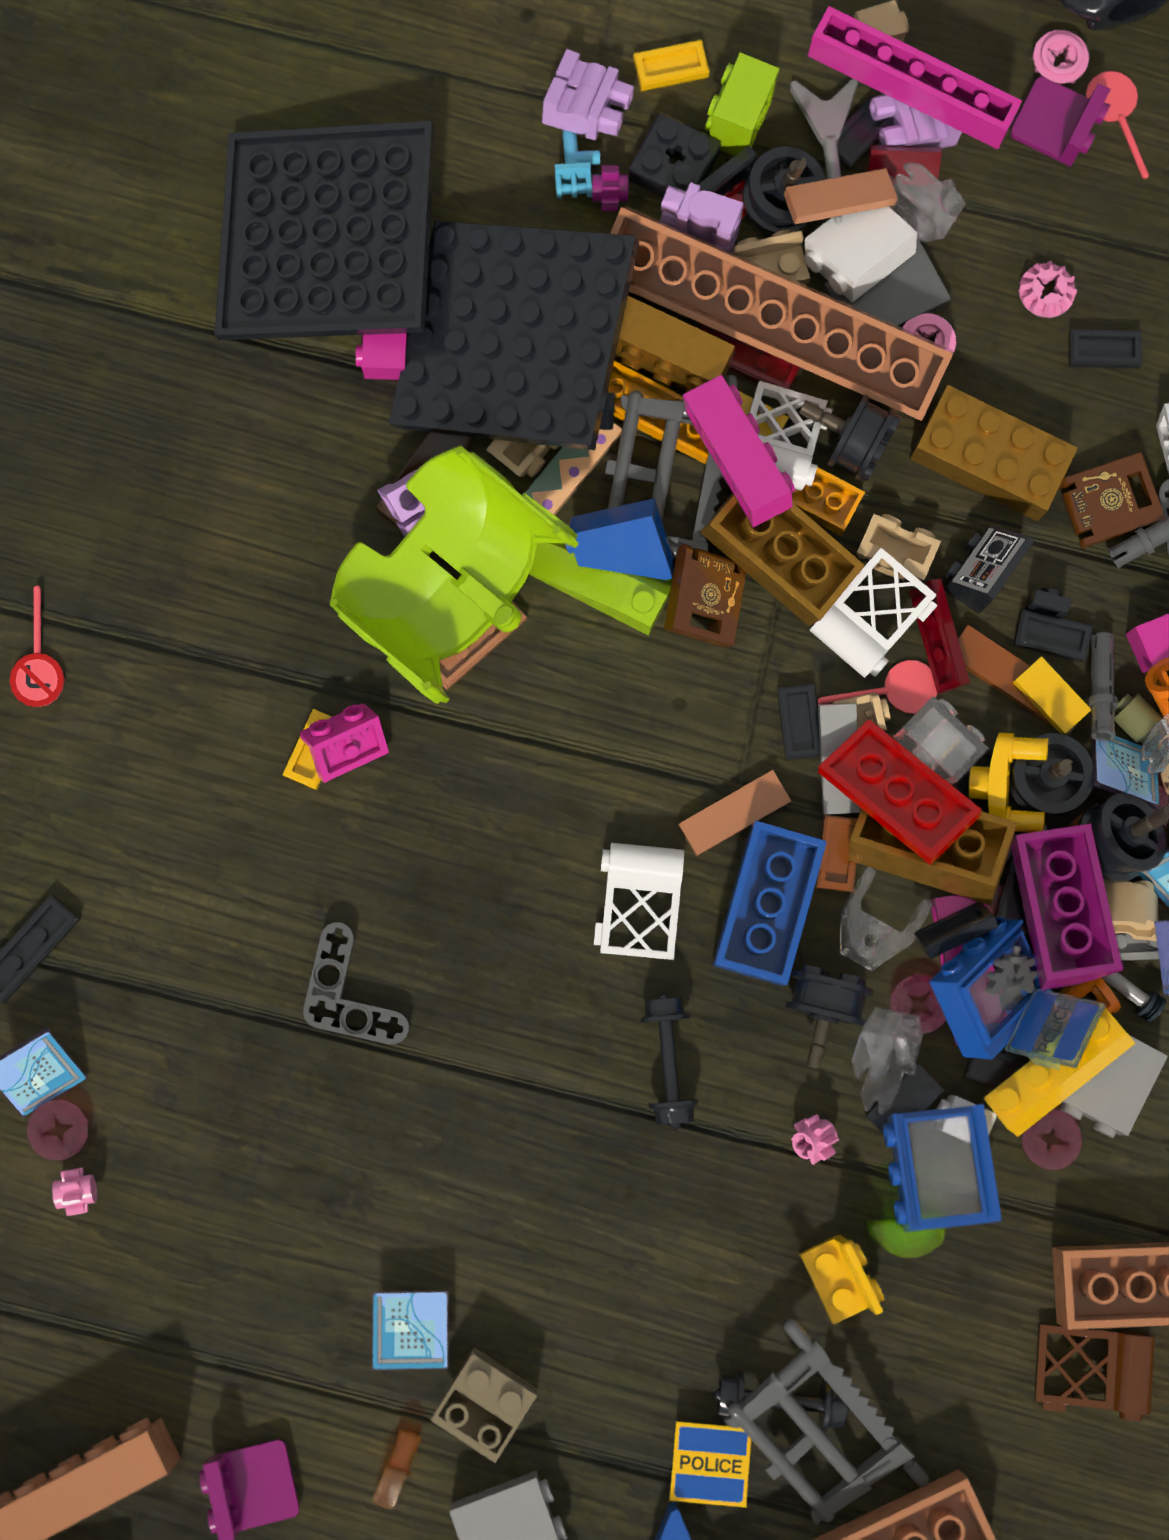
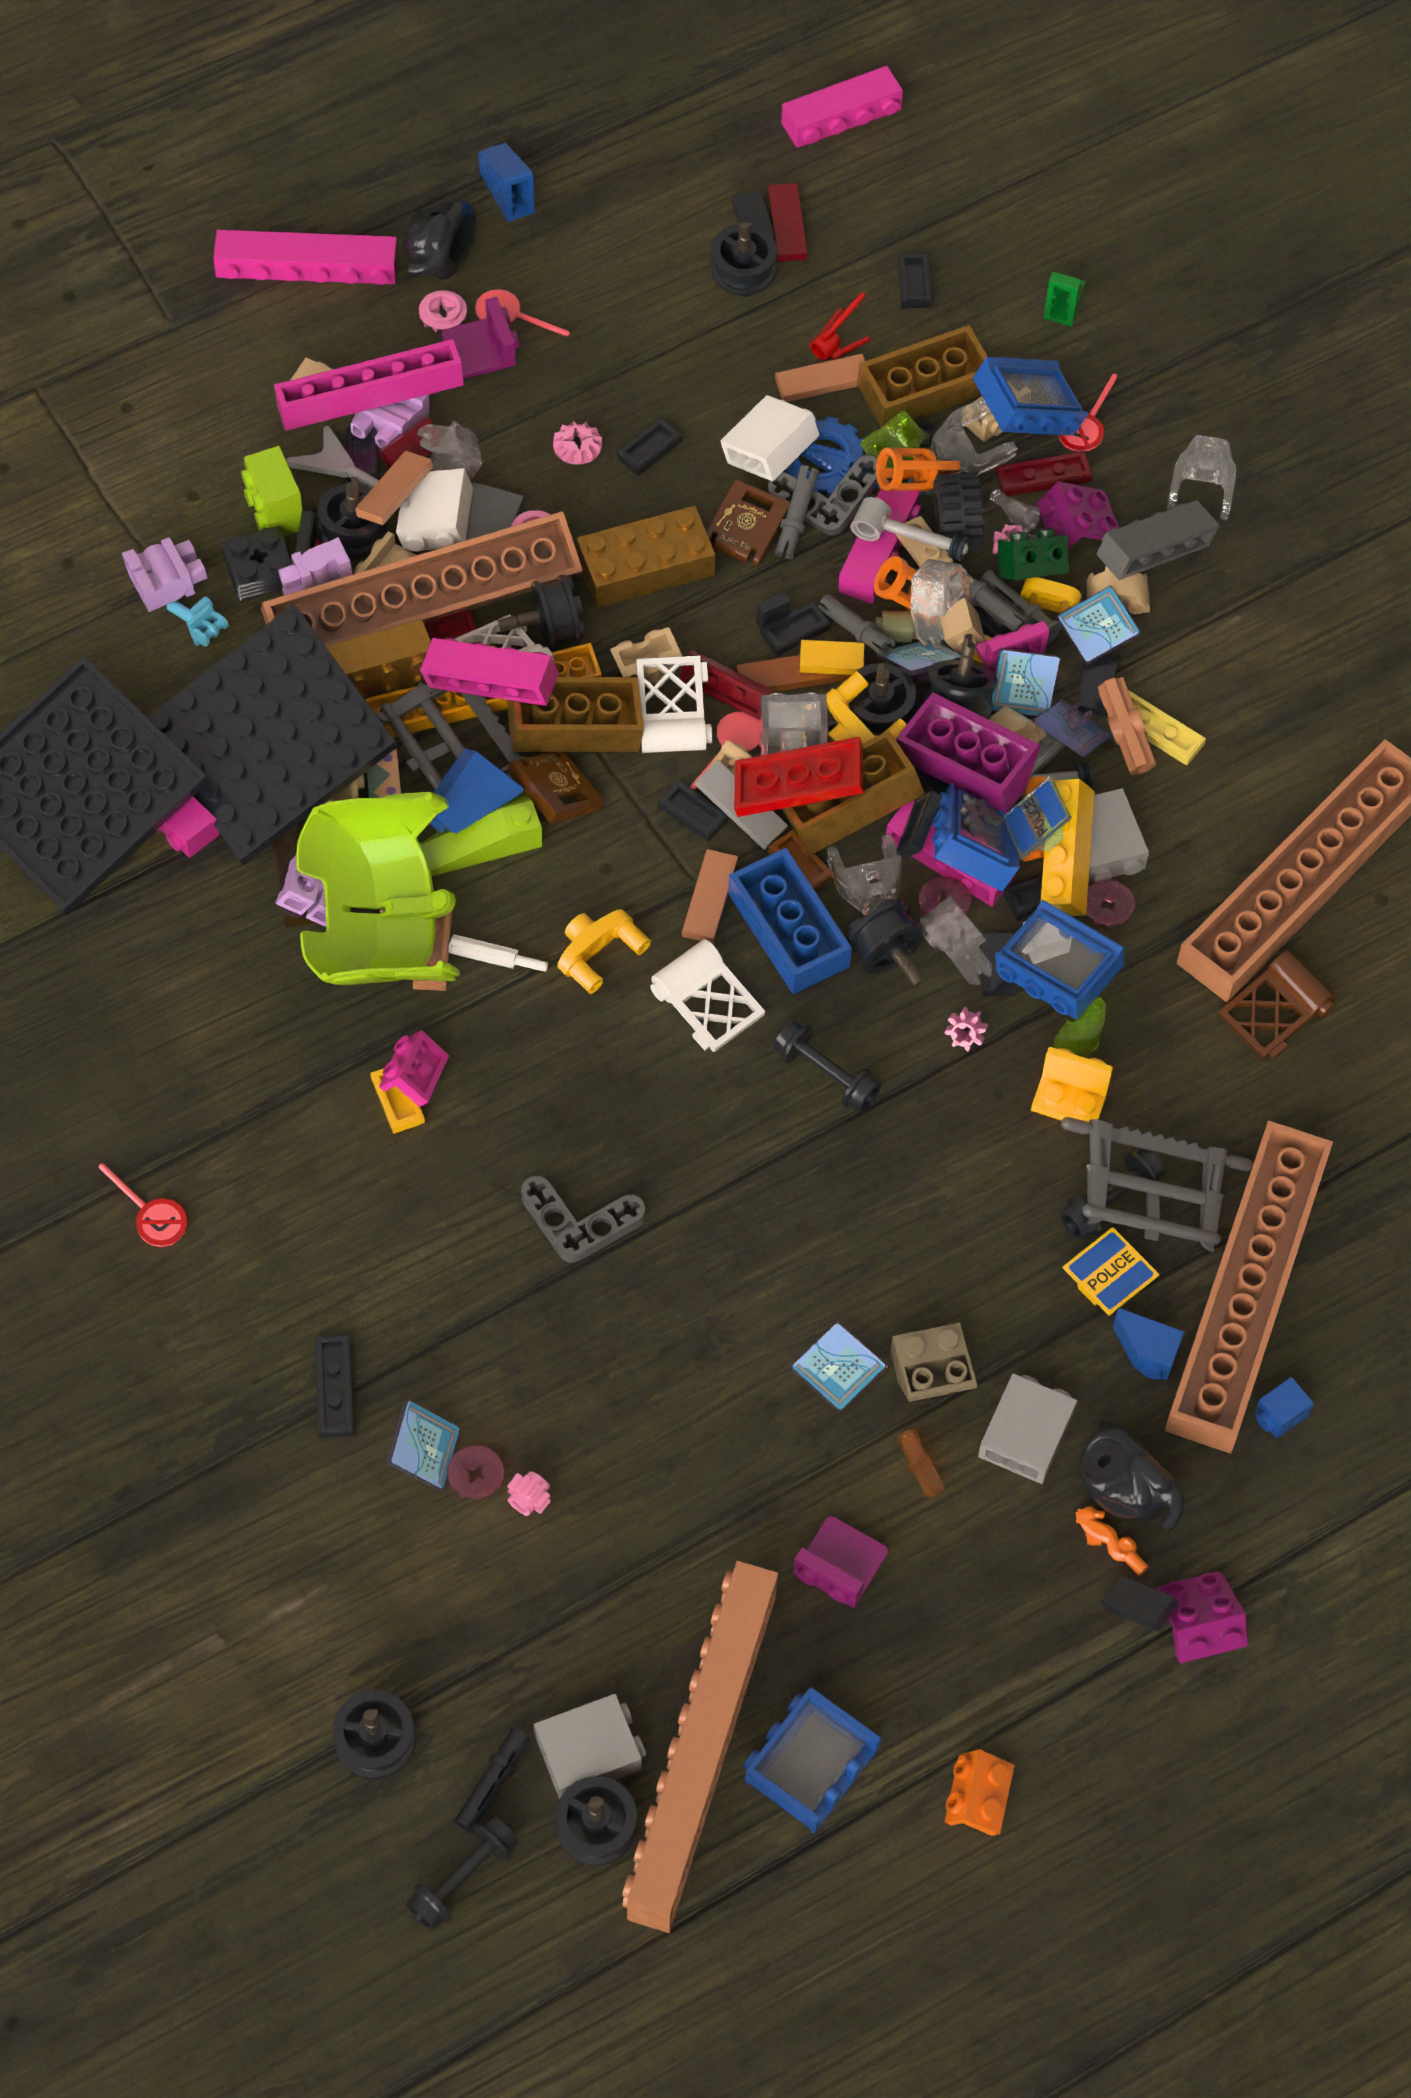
camera: 40 degrees left, 20 degrees down
magenta gear [592,165,628,211] -> none
yellow tile [633,40,709,91] -> none
black slope [944,524,1035,614] -> none
none -> white axle [449,934,548,972]
none -> yellow connector [557,909,651,994]

